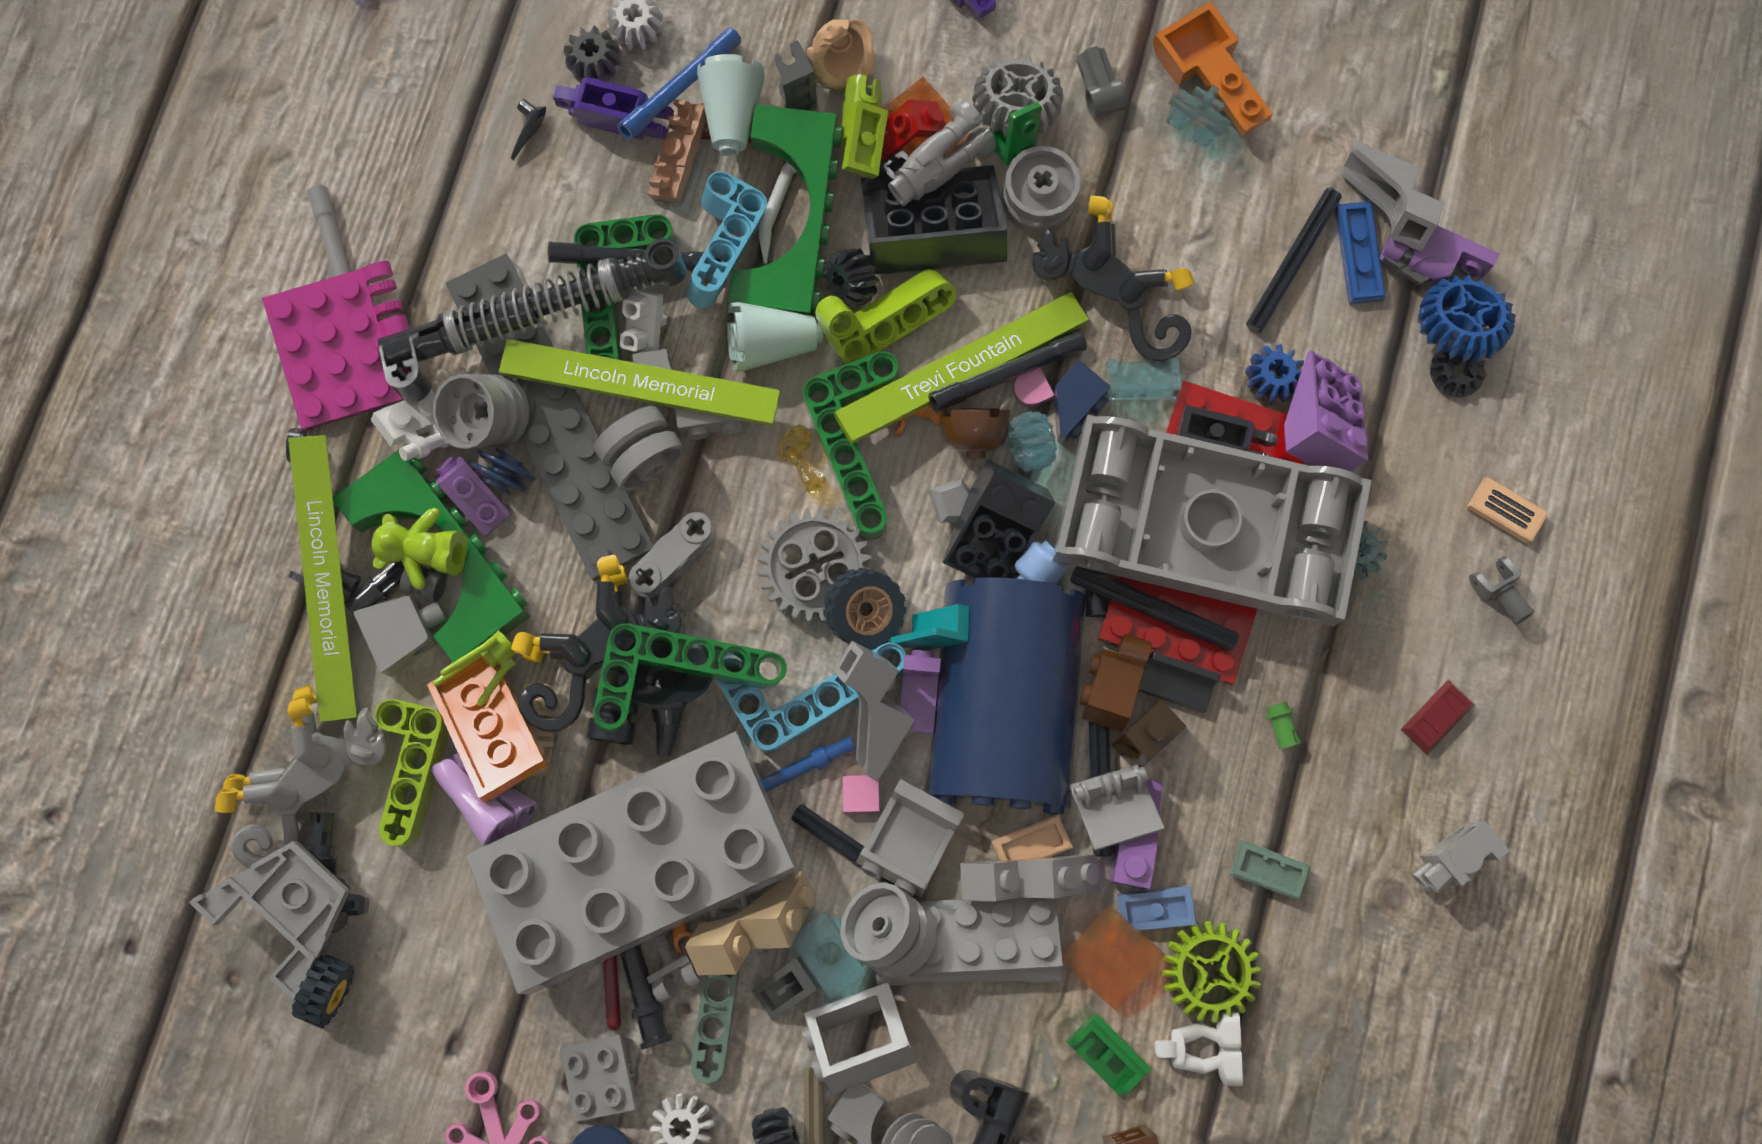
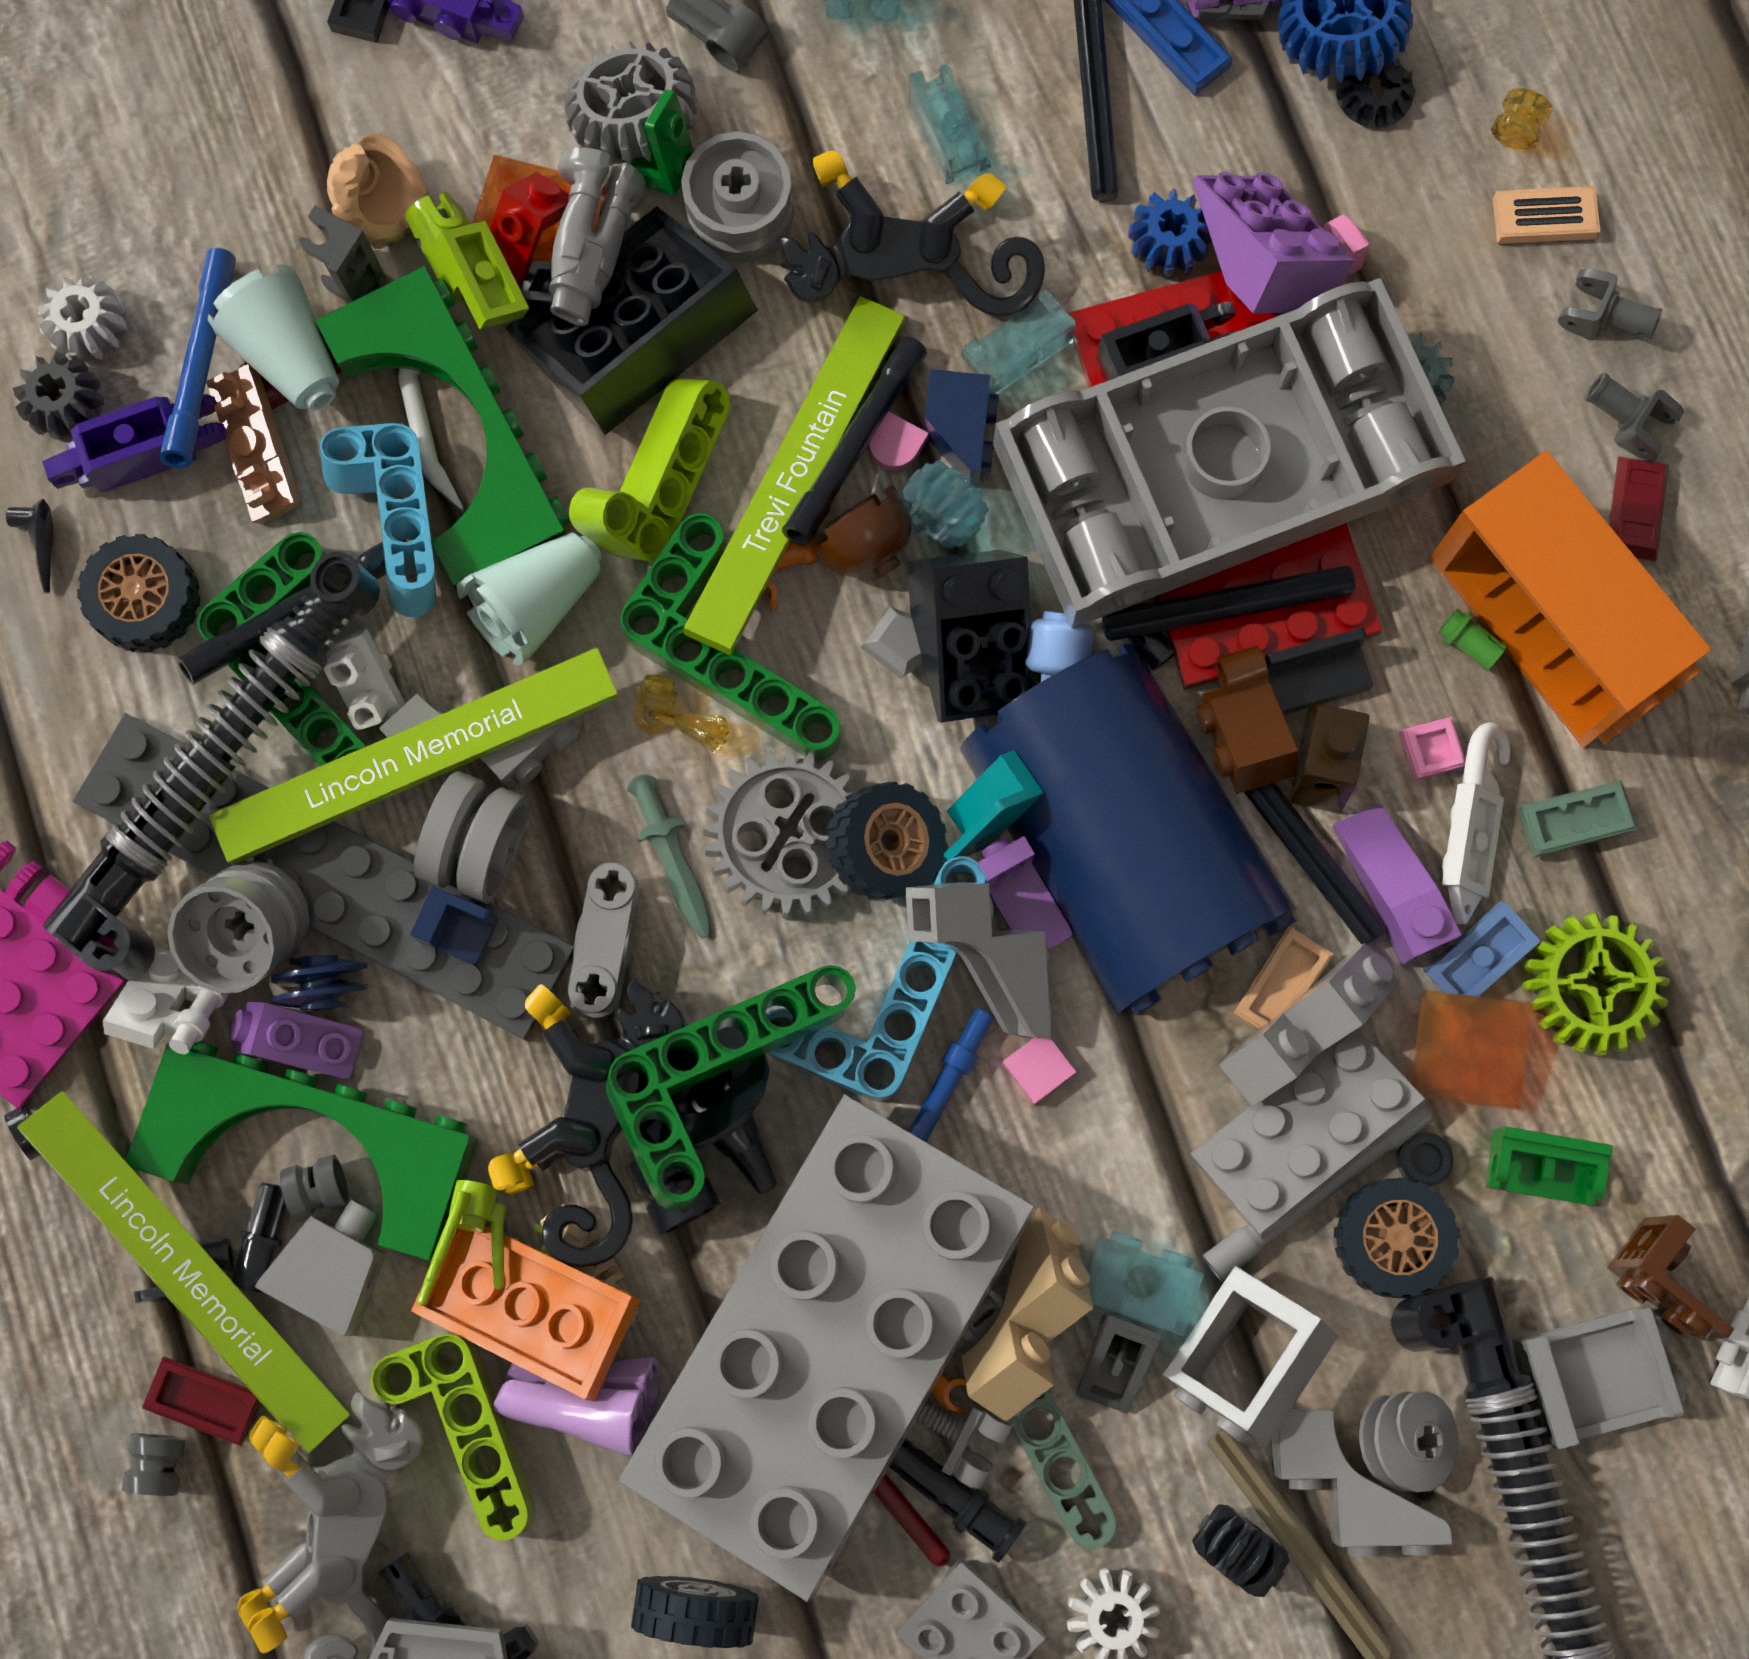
camera: 35 degrees left, 0 degrees up
lime piece [372,508,468,590] -> none
black axle [791,804,894,885] -> none
black gear [823,248,879,307] -> none
light grey wheel [840,882,937,979] -> none
light grey panel [856,779,964,897] -> none
light grey hinge [1069,764,1164,851] -> none
white piece [1154,1011,1243,1087] -> none
none -> black wheel [77,534,201,653]
none -> dark grey wheel [121,1433,186,1496]
none -> dark red tile [142,1356,260,1446]
none -> dark blue panel [410,886,499,965]
none -> sand green sword [627,774,709,938]
none -> black wheel [631,1576,759,1648]
none -> clear light blue hinge [908,64,991,185]
none -> bright pink tile [1323,215,1369,277]
none -> black wheel [1334,1177,1460,1298]
none -> black tile [1396,1133,1453,1186]
none -> bright pink tile [1399,716,1466,782]
none -> orange container [1429,450,1712,748]
none -> white plate [1442,722,1511,924]
none -> clear yellow wheel [1491,88,1553,151]
none -> dark grey piece [1584,372,1684,461]

